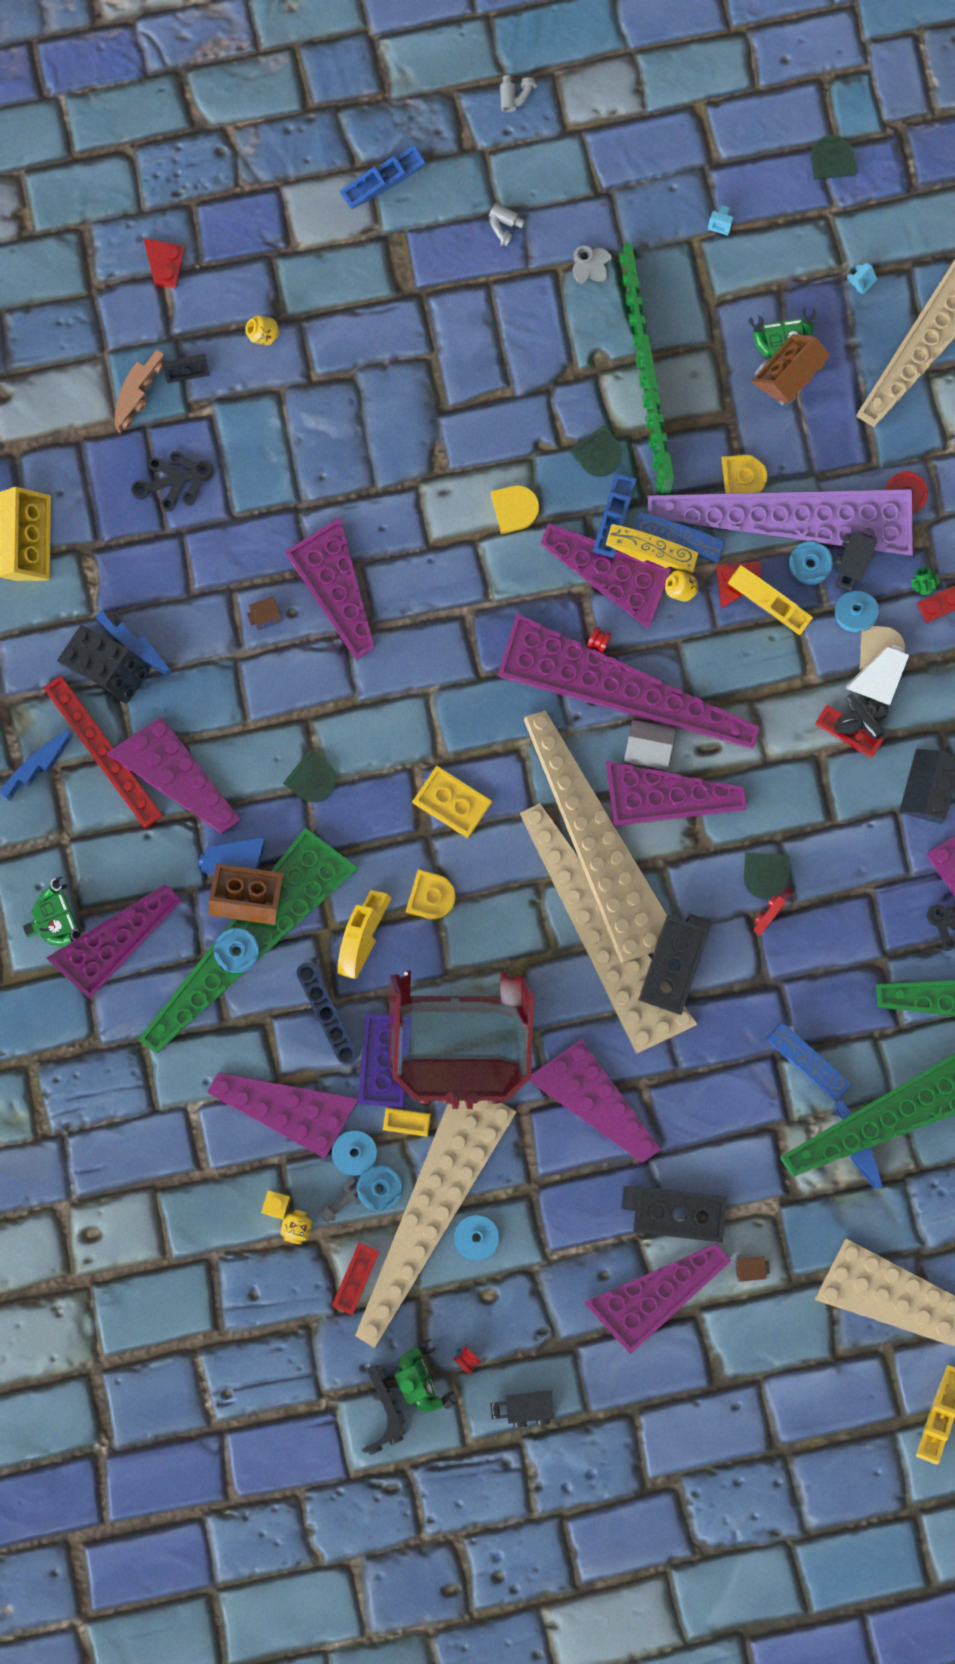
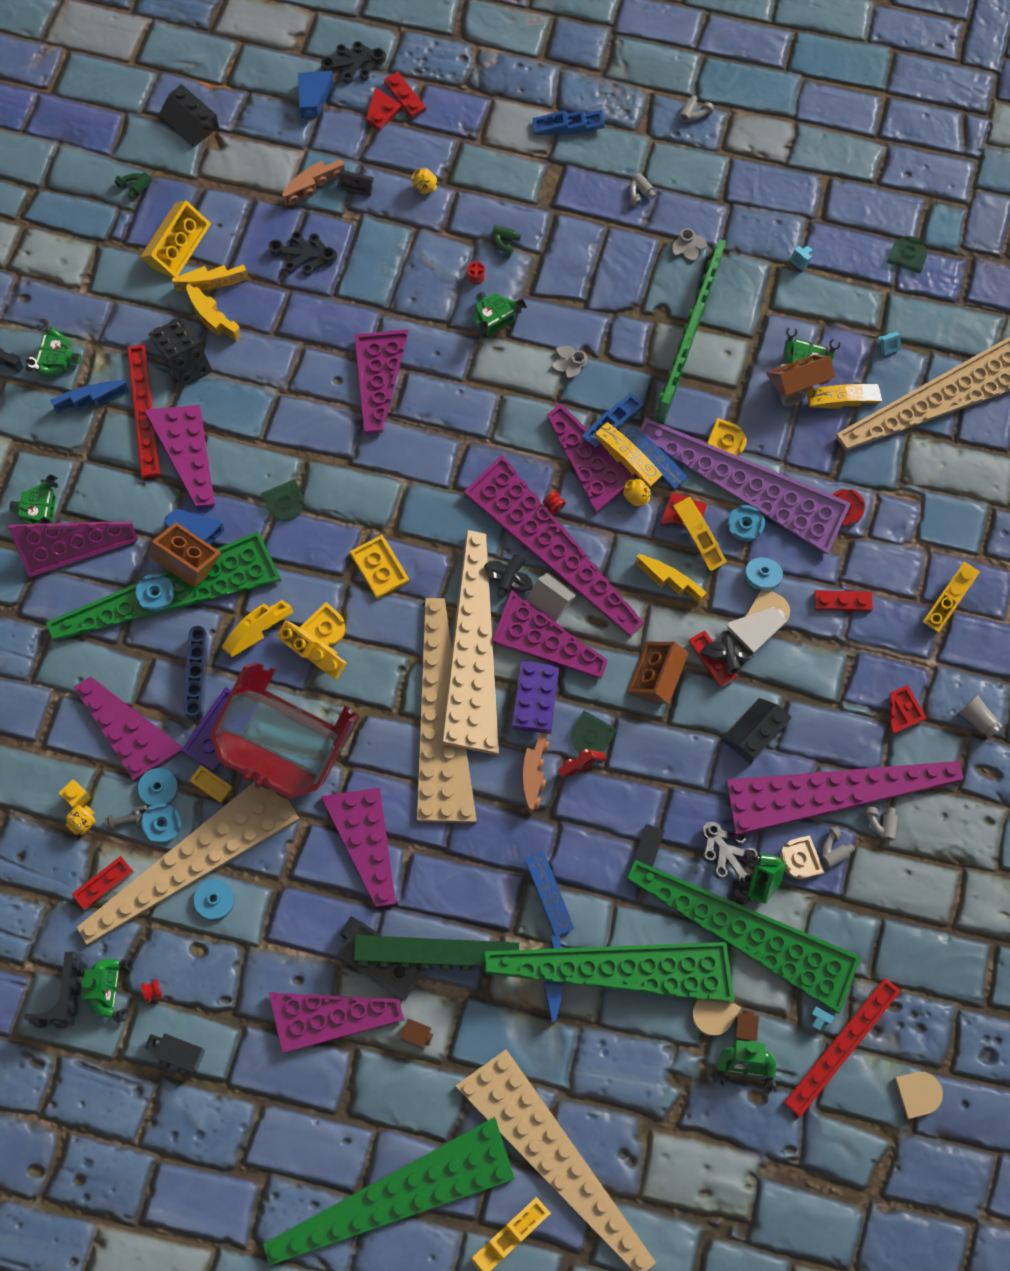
camera: 25 degrees right, 10 degrees down
blue slope [95,611,171,676] -> none
reddish brown brick [247,596,282,631] -> none
yellow tile [490,486,539,534] -> none
clear green tile [570,425,622,477] -> none
black hinge [638,913,711,1015] -> none
black brick [833,528,877,592] -> none
green gear [911,567,940,595] -> none
none -> yellow slope [172,264,248,291]
none -> yellow slope [186,284,241,341]
none -> green wing [263,1116,515,1265]
none -> yellow slope [276,620,348,680]
none -> blue slope [298,71,333,118]
none -> black plant [321,41,386,84]
none -> dark green brick [353,935,519,972]
none -> red plate [384,72,426,119]
none -> red wheel [467,261,485,284]
none -> green torso [473,292,527,337]
none -> black plant [484,554,533,598]
none -> dark green plant [492,225,521,257]
none -> dark purple plate [512,661,559,734]
none -> nougat slope [522,733,550,815]
none -> light grey plate [552,346,588,378]
none -> dark orange slope [627,641,688,704]
none -> black tile [633,824,665,867]
none -> yellow slope [635,554,707,604]
none -> yellow slope [806,384,882,409]

